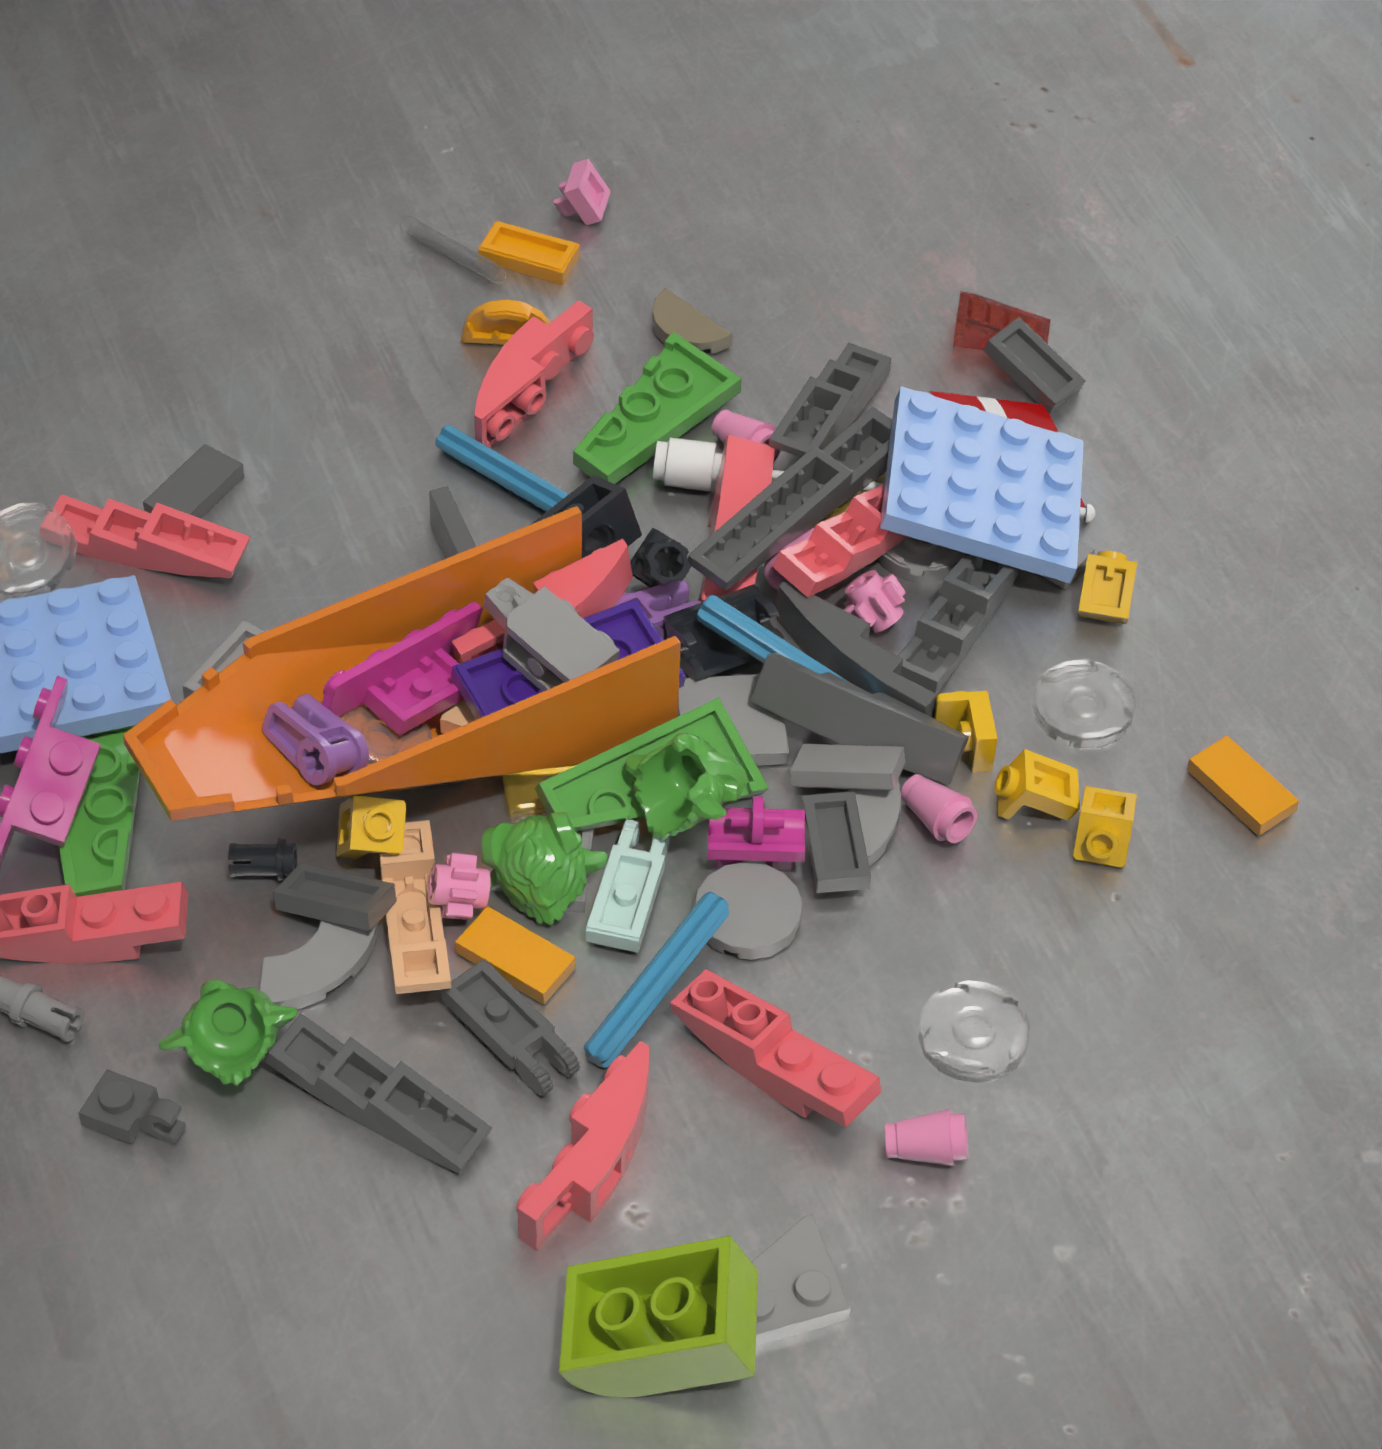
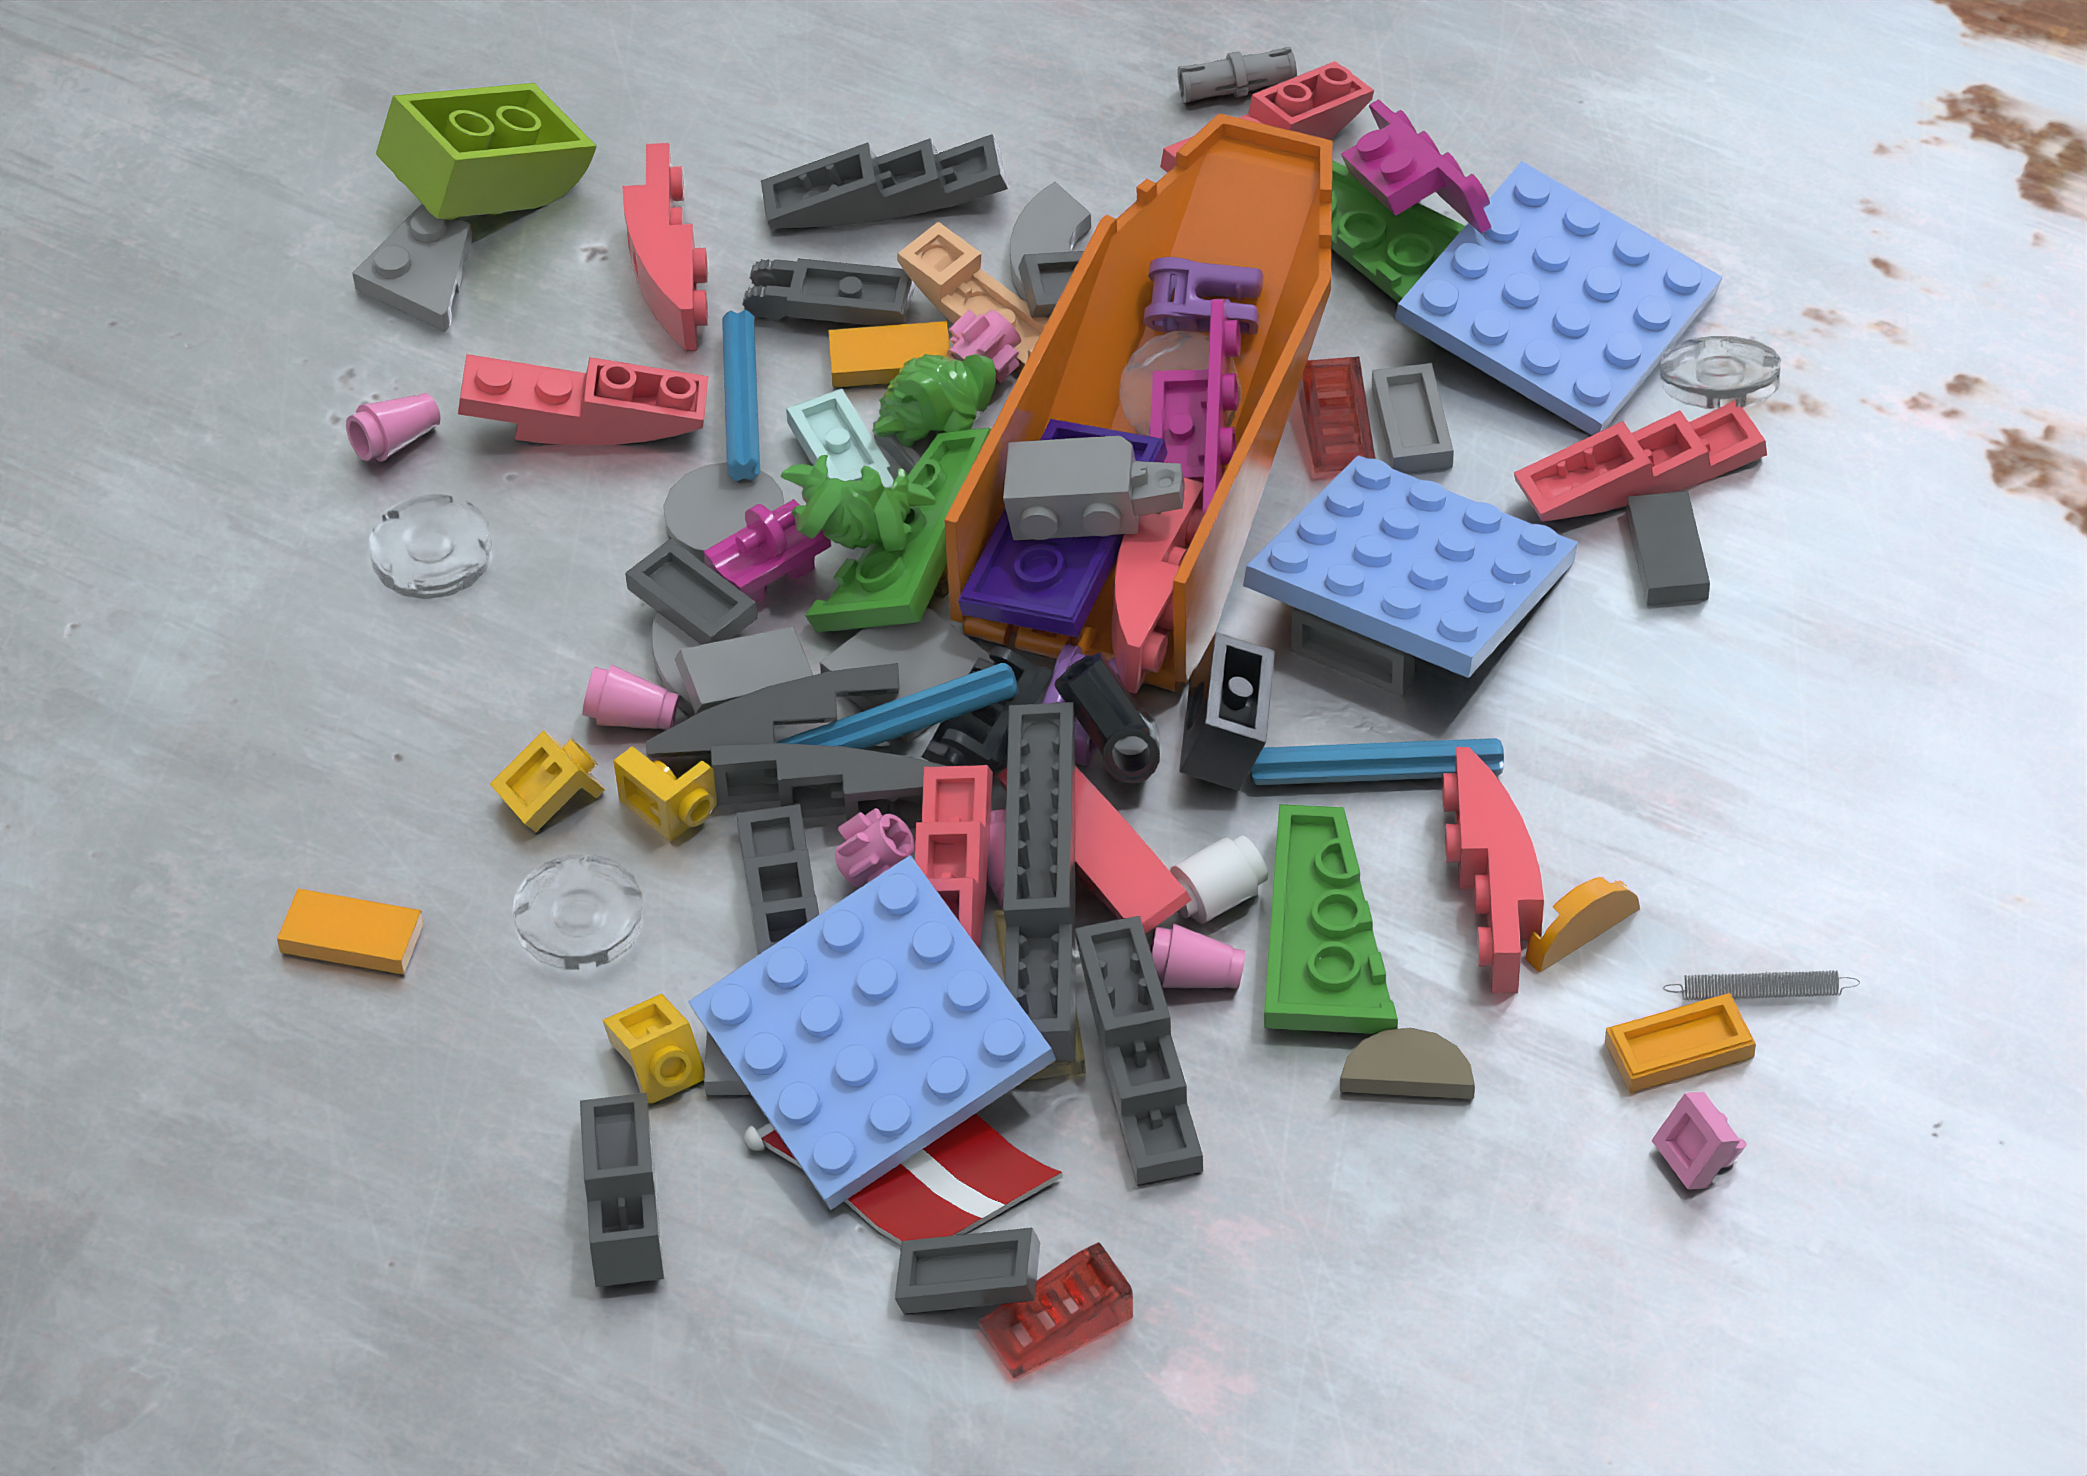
camera: 145 degrees right, 0 degrees up
dark grey plate [78,1070,186,1144] -> none
bright green hair [159,979,298,1086] -> none
yellow bracket [1073,786,1137,867] -> none
none -> dark grey slope [580,1093,664,1287]
none -> light blue plate [1243,455,1578,678]

